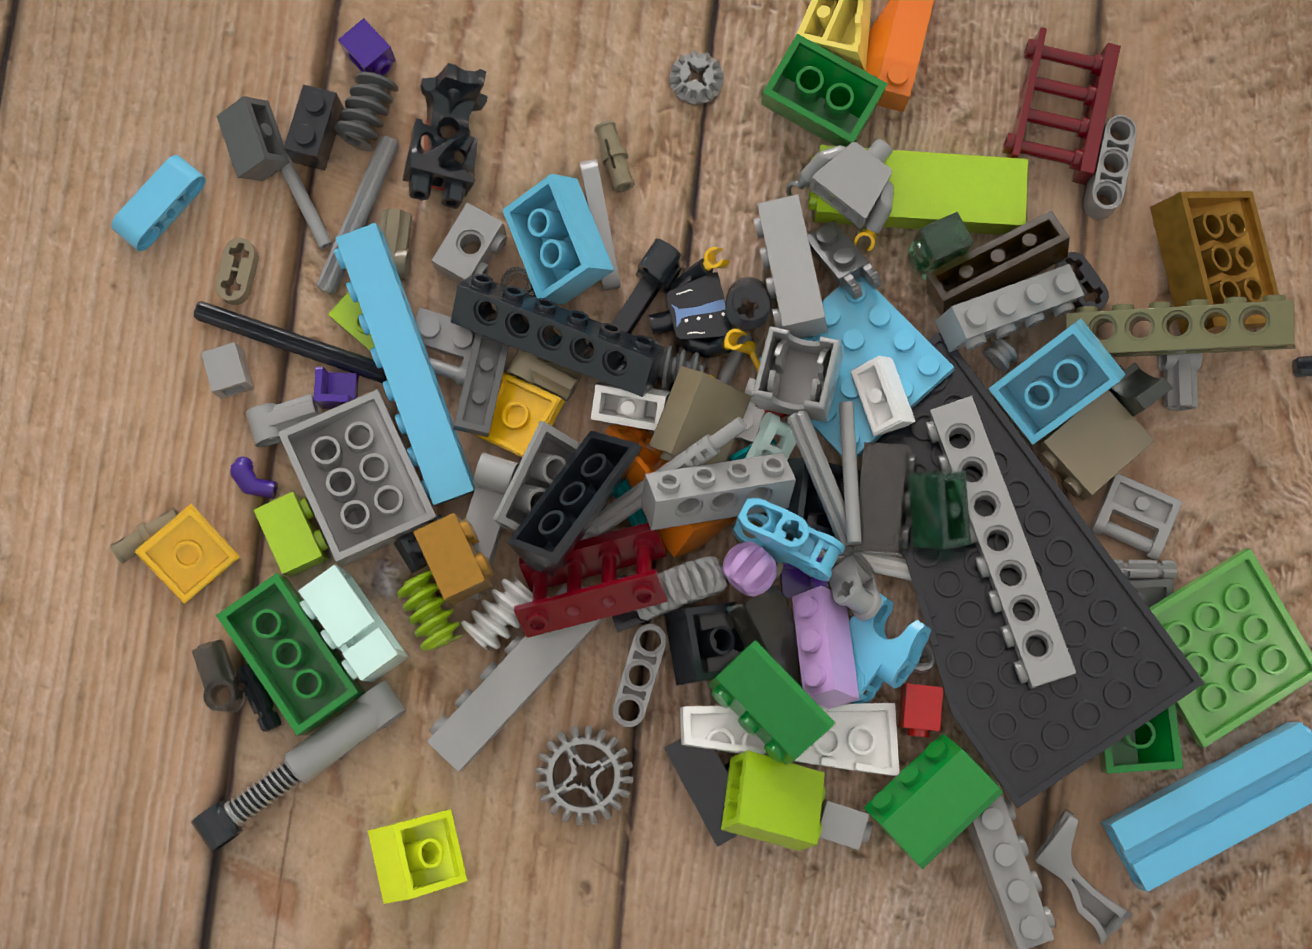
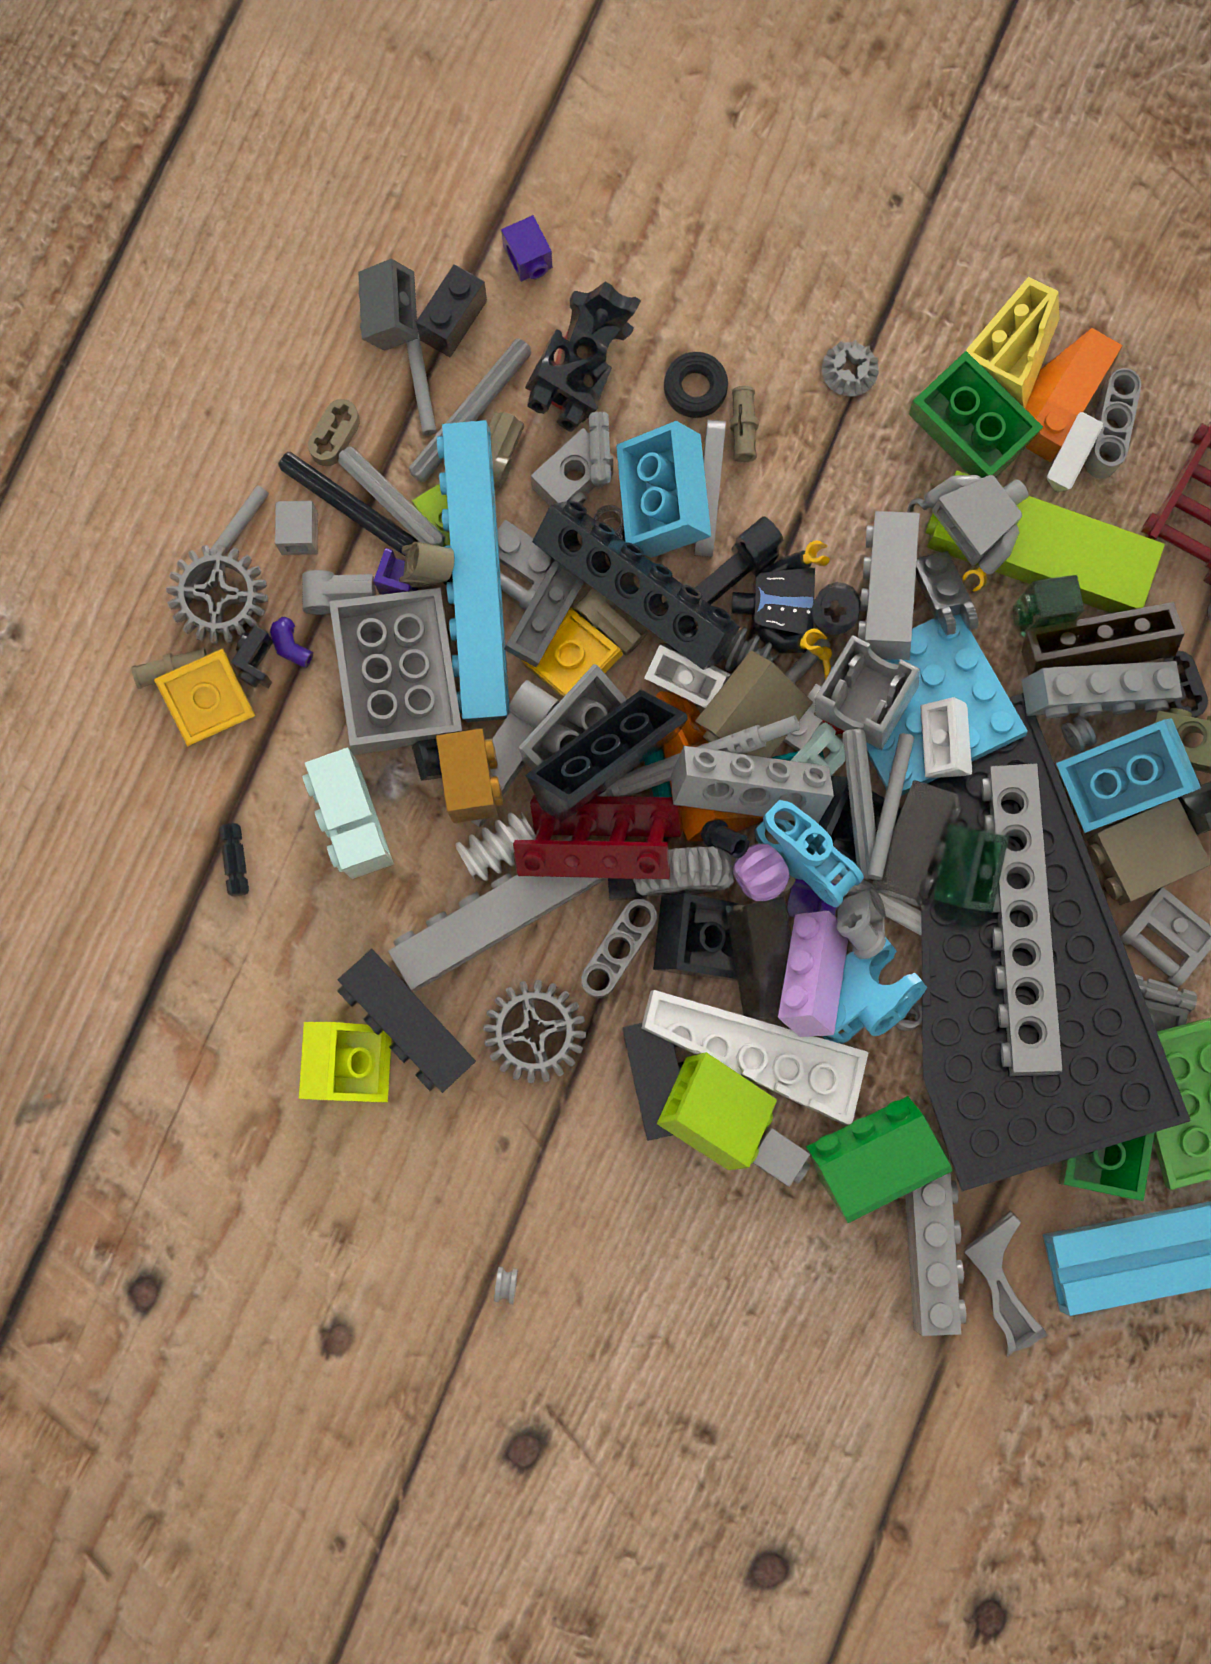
camera: 15 degrees right, 0 degrees up
medium azure beam [111,155,206,252] -> none
piece [191,680,407,853] -> none
clear smoke piece [192,639,246,713] -> none
green brick [216,573,366,736] -> none
lime brick [254,492,329,578] -> none
dark grey piece [334,72,398,151] -> none
lime piece [397,570,465,651] -> none
green slope [708,640,835,765] -> none
red brick [898,683,943,738] -> none
none -> light grey gear [166,544,268,644]
none -> light grey piece [174,485,269,603]
none -> black bracket [231,625,273,689]
none -> black brick [337,948,476,1093]
none -> light grey axle [338,446,445,546]
none -> dark tan piece [399,542,454,589]
none -> light grey axle [589,412,611,484]
none -> black tyre [664,352,728,418]
none -> black pin [701,819,749,858]
none -> white slope [1047,412,1103,492]
none -> light grey beam [1085,368,1141,479]

